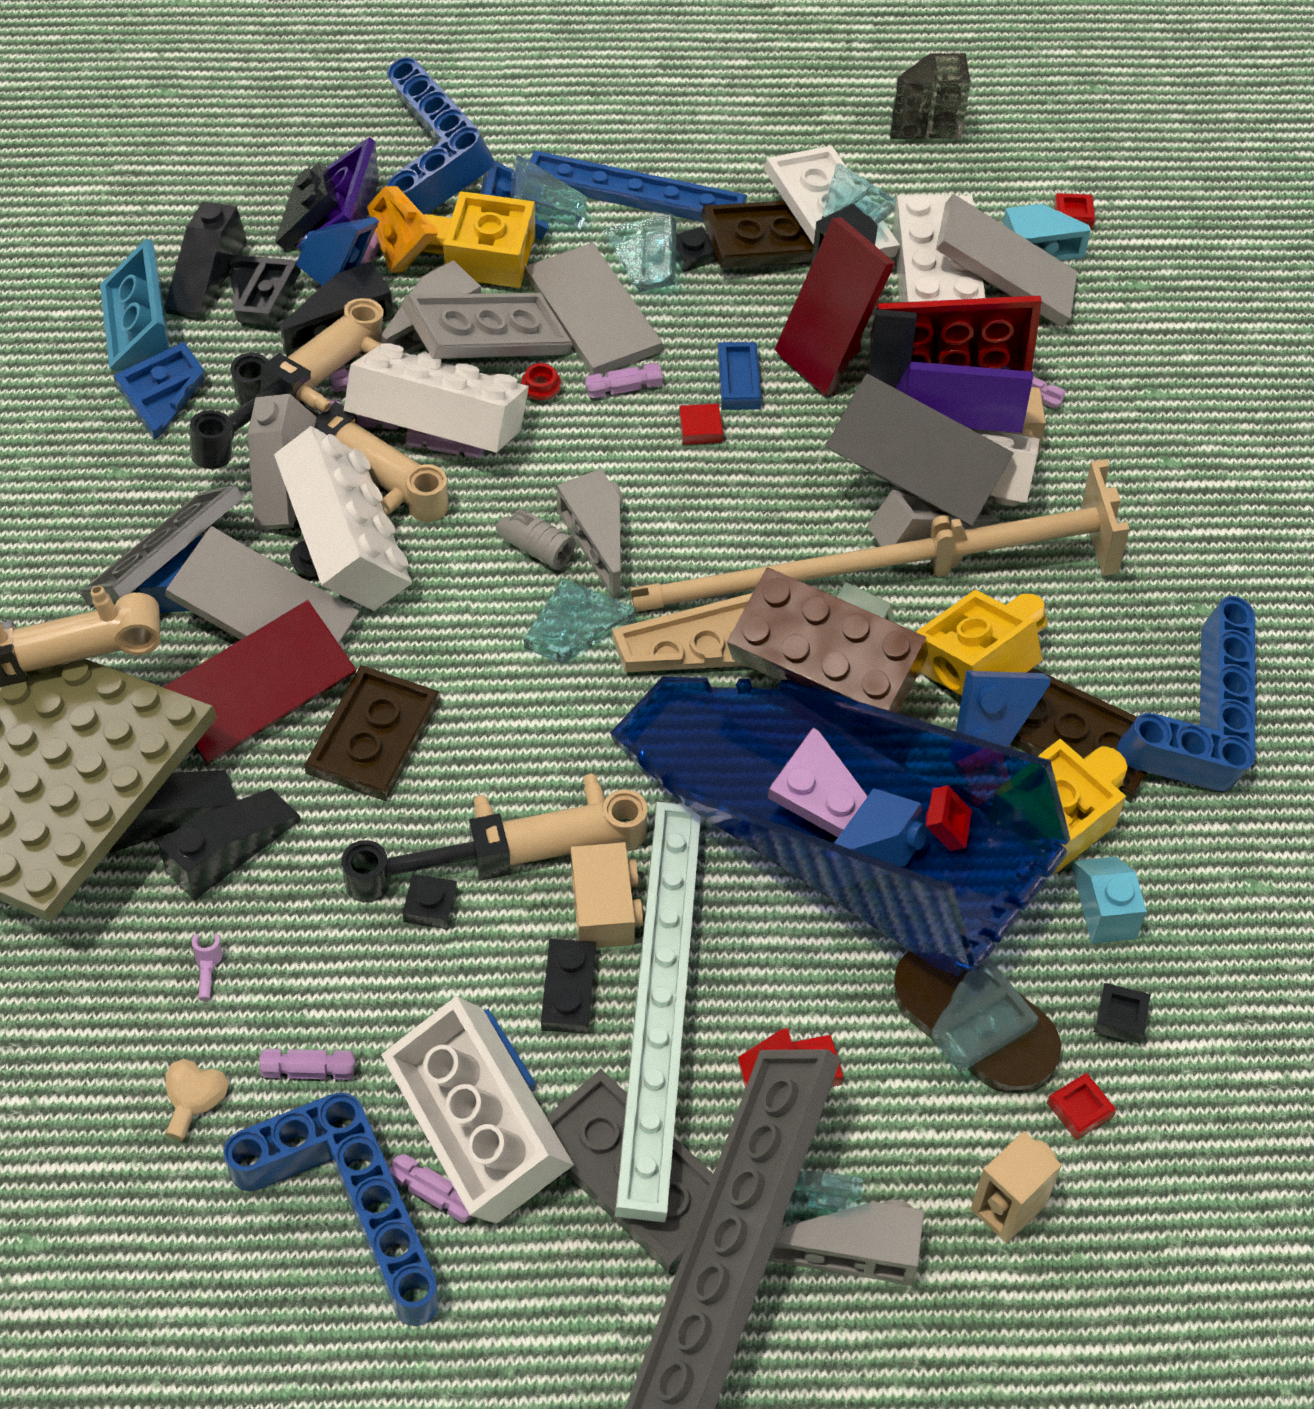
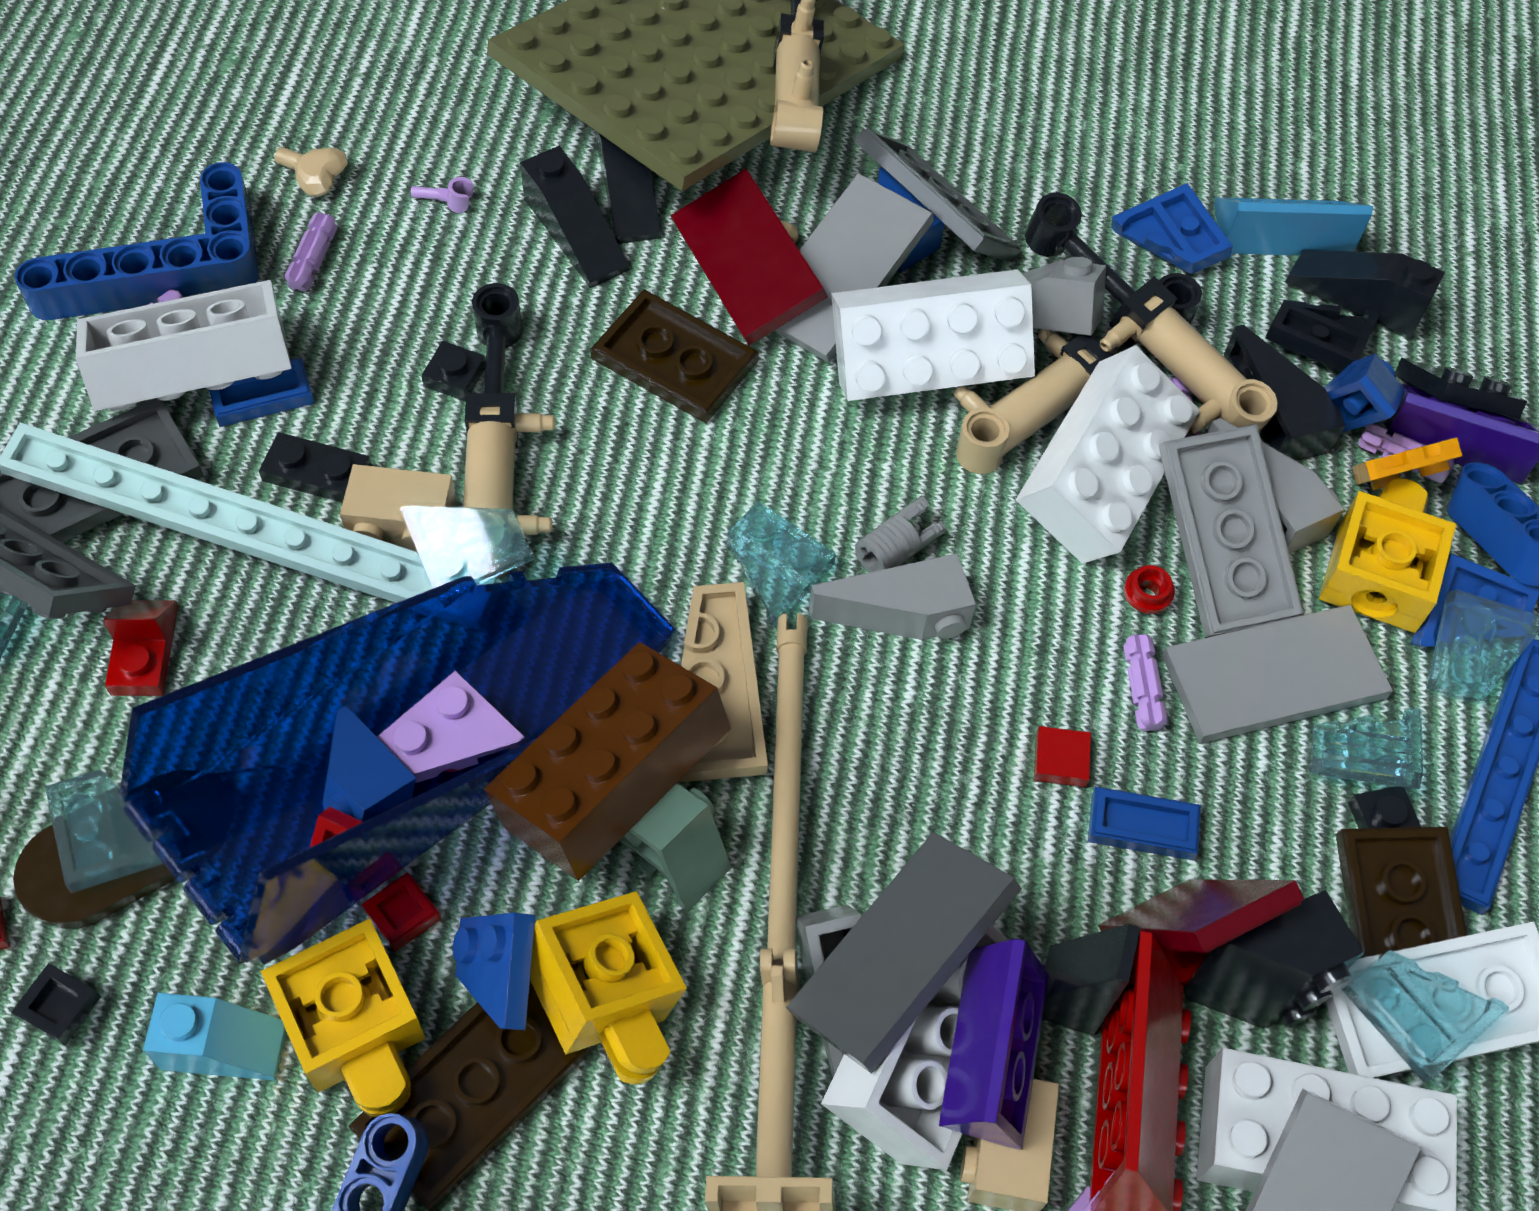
camera: 100 degrees right, 5 degrees up
none -> clear light blue wing [401,506,535,601]

